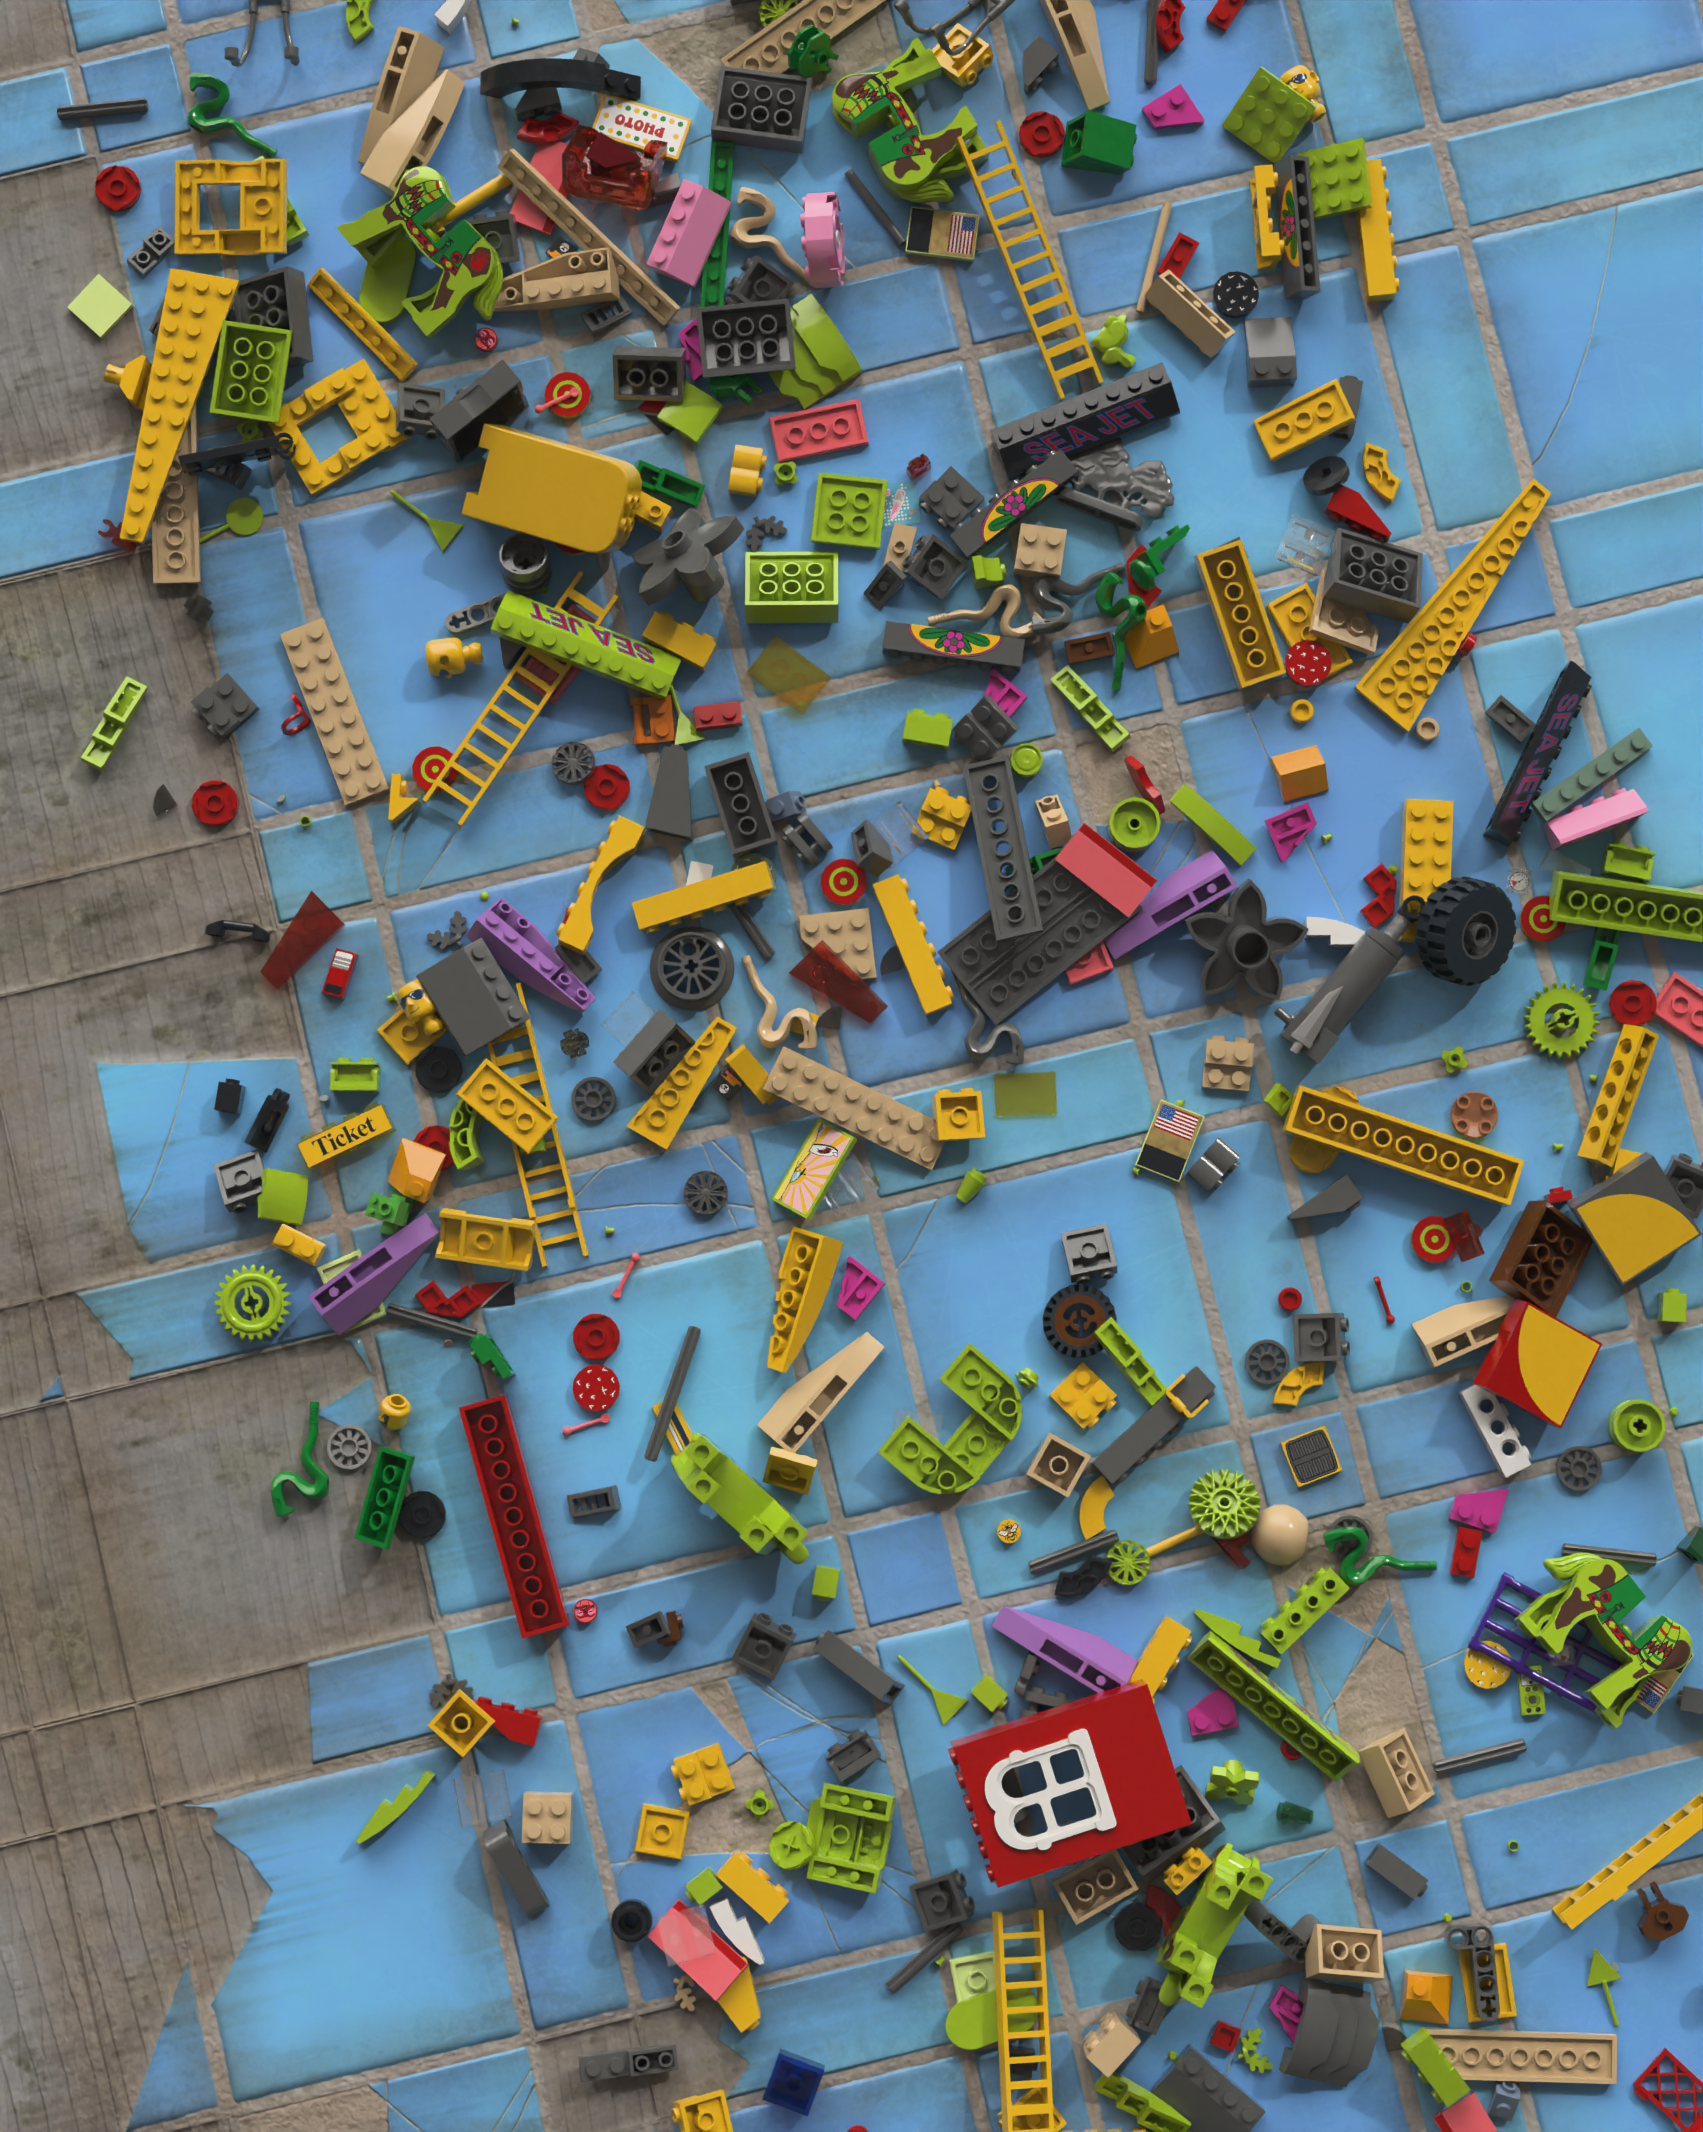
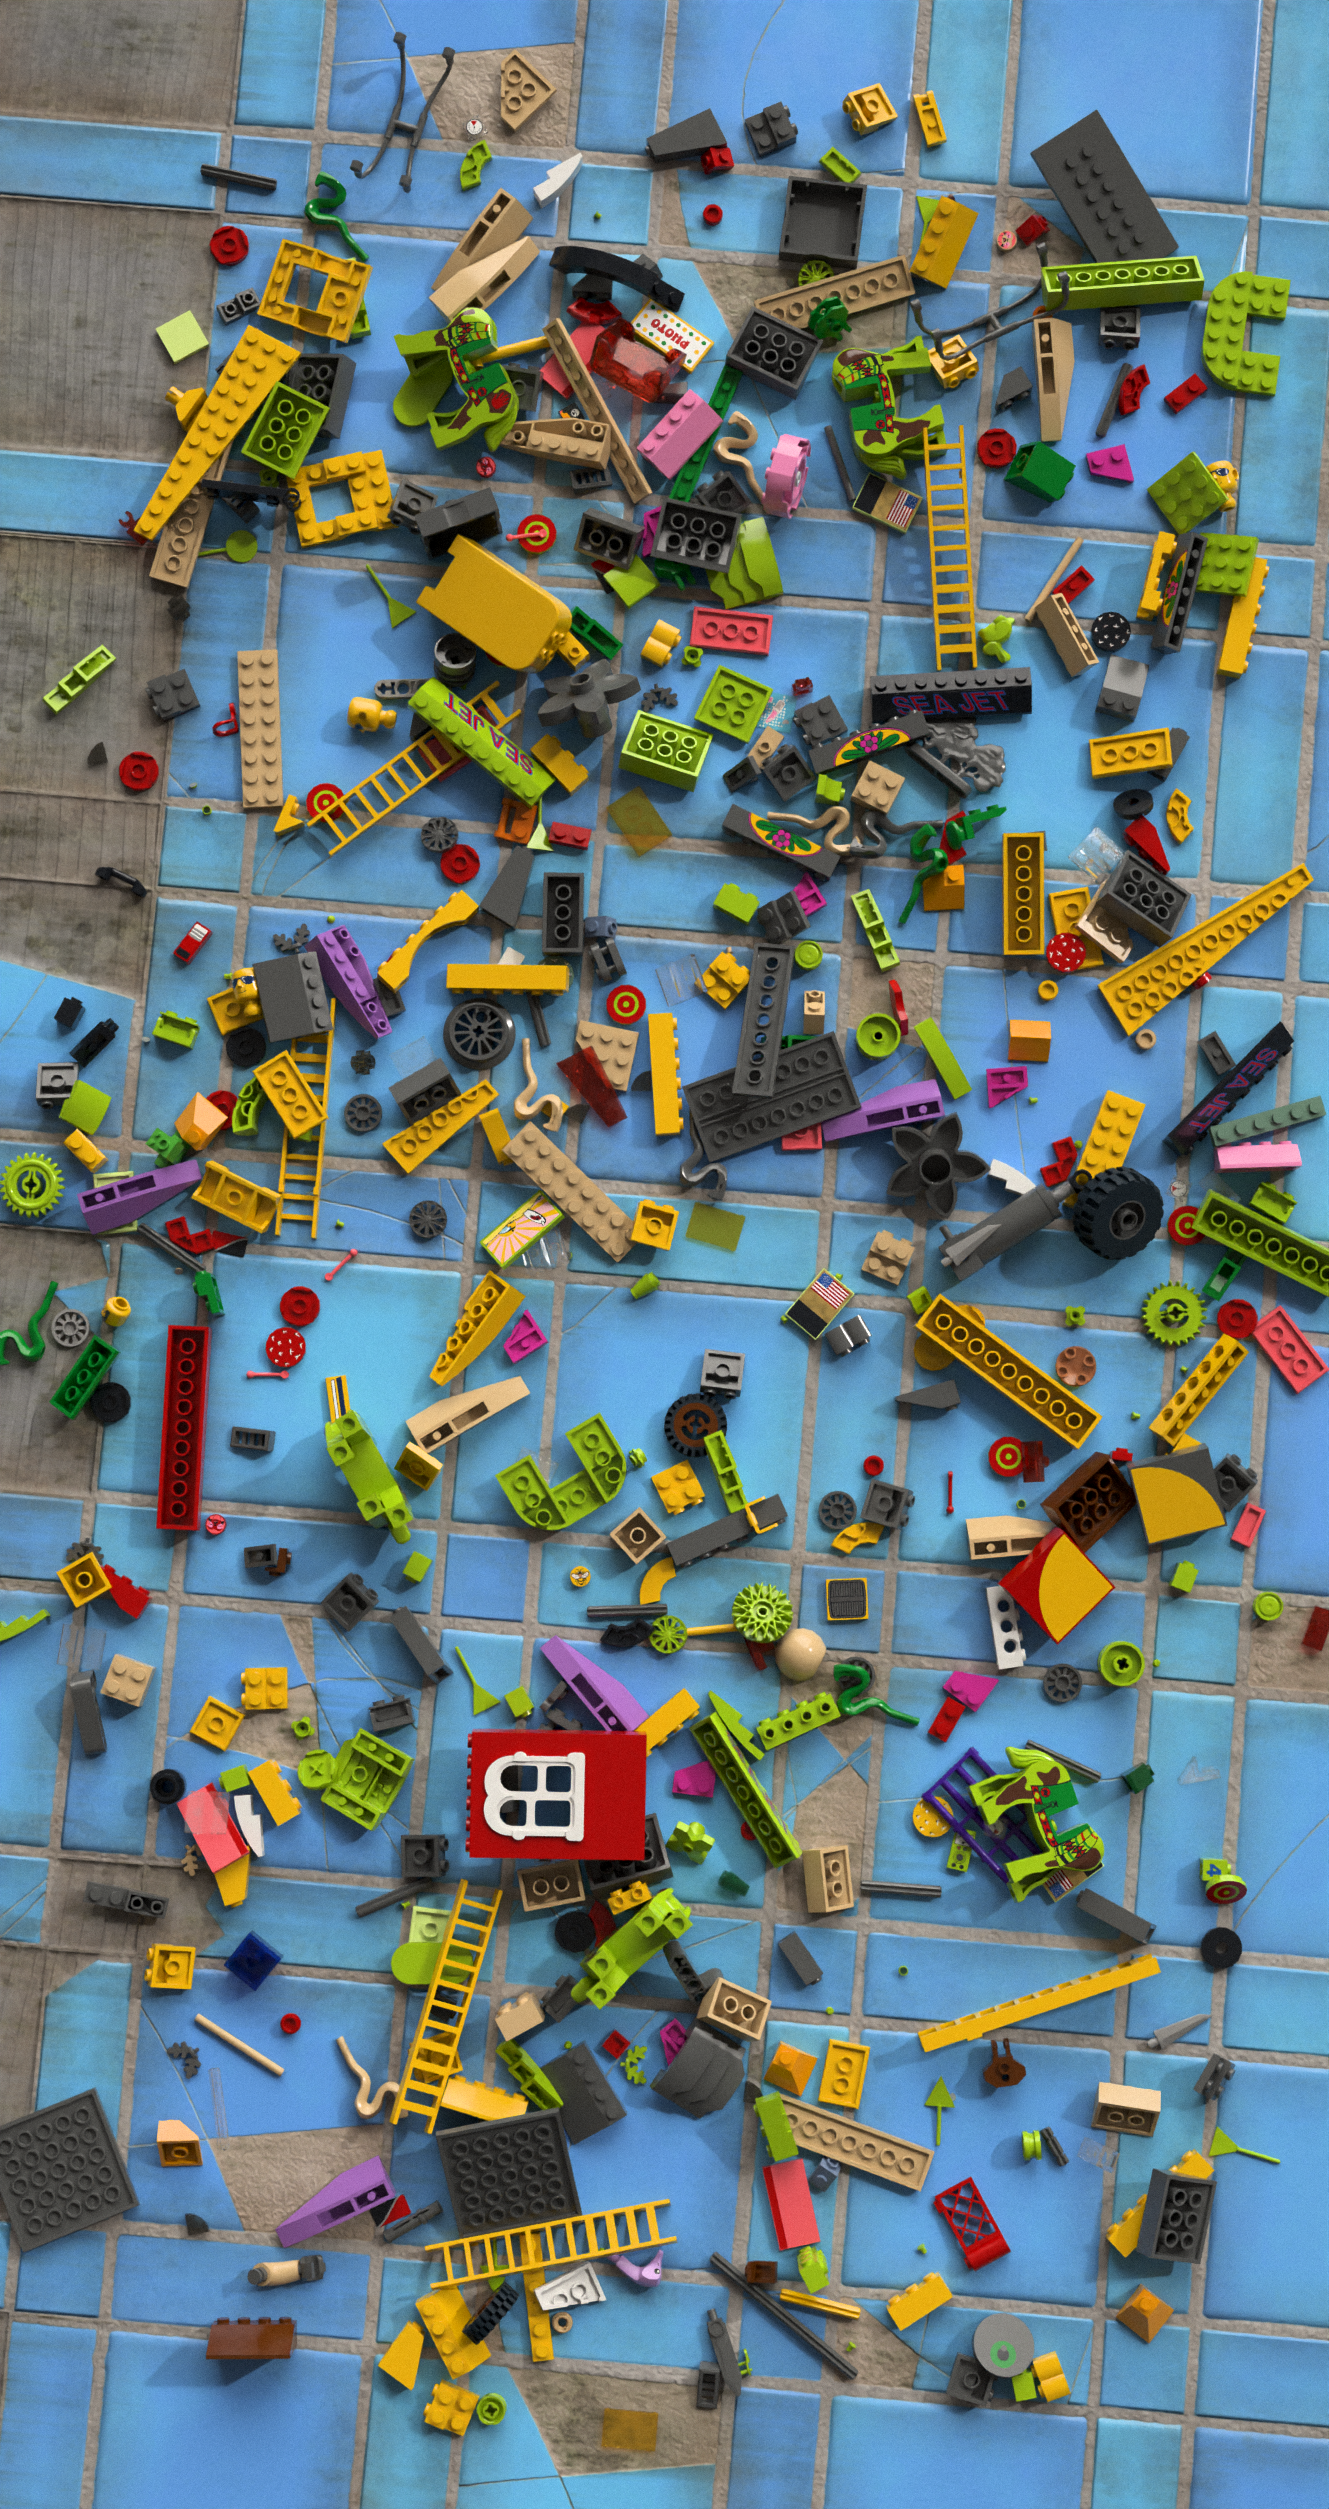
camera: 20 degrees right, 0 degrees up
clear red wing [260,890,345,989] -> none
yellow brick [297,1102,396,1171] -> none
yellow tile [307,268,418,381] -> none
dark red slope [586,132,641,171] -> none
dark grey axle [644,1326,701,1462] -> none
clear smoke tile [711,1069,744,1102] -> none
dark grey slope [851,819,893,877] -> none
coral tile [1054,822,1158,918] -> none
reddish brown plate [1064,632,1115,665] -> none
dark grey beam [1444,1923,1500,2021] -> none

